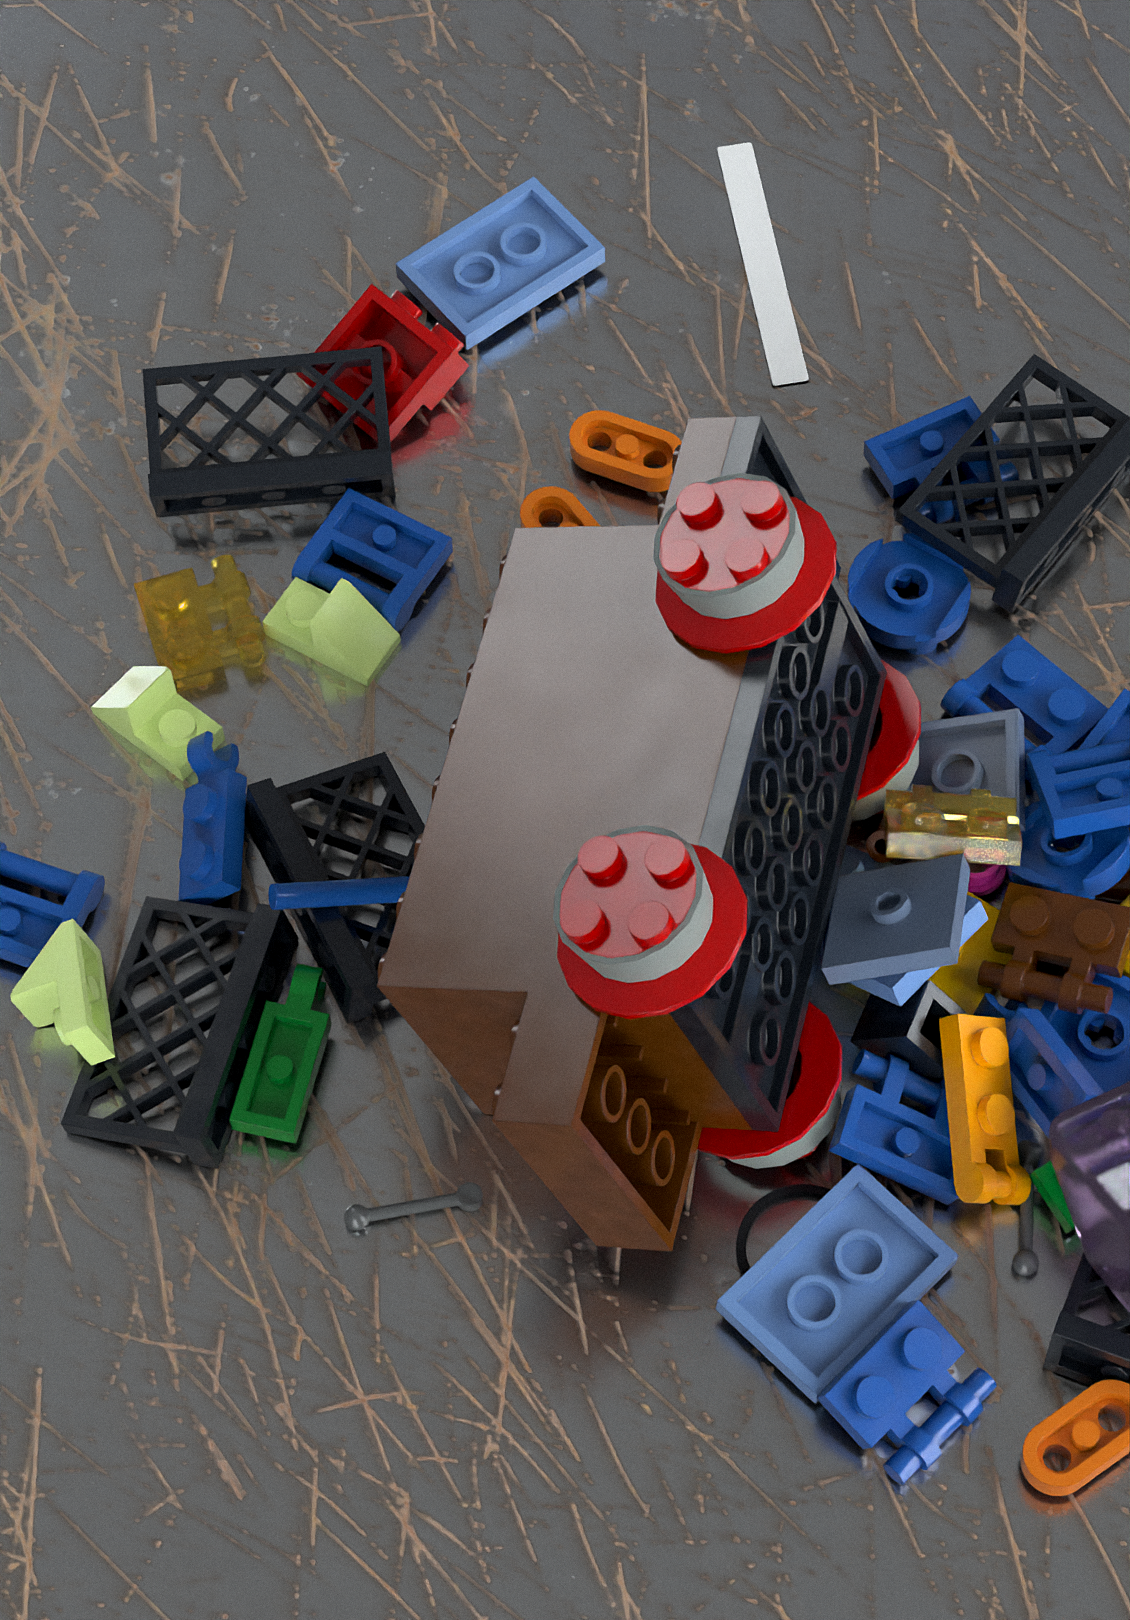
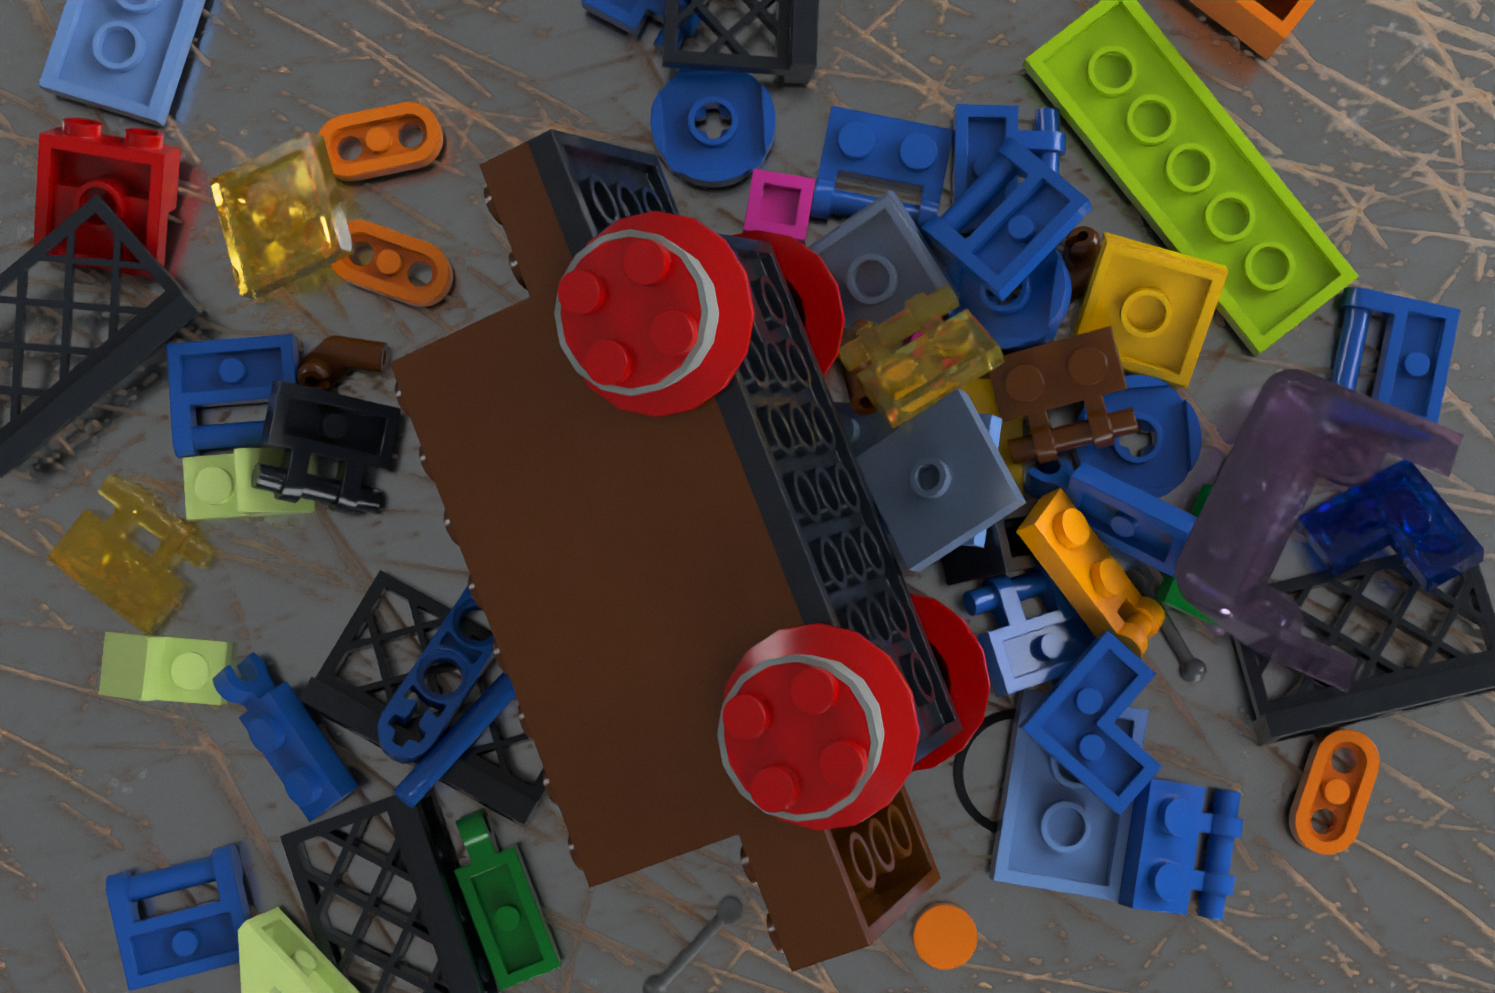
camera: 35 degrees left, 25 degrees up
none -> clear yellow plate [210,131,355,299]
none -> black plate [251,380,401,514]
none -> reddish brown arm [296,335,388,391]
none -> blue beam [378,585,495,764]
none -> dark pink plate [743,169,815,245]
none -> orange tile [912,902,977,970]
none -> blue plate [1018,630,1162,815]

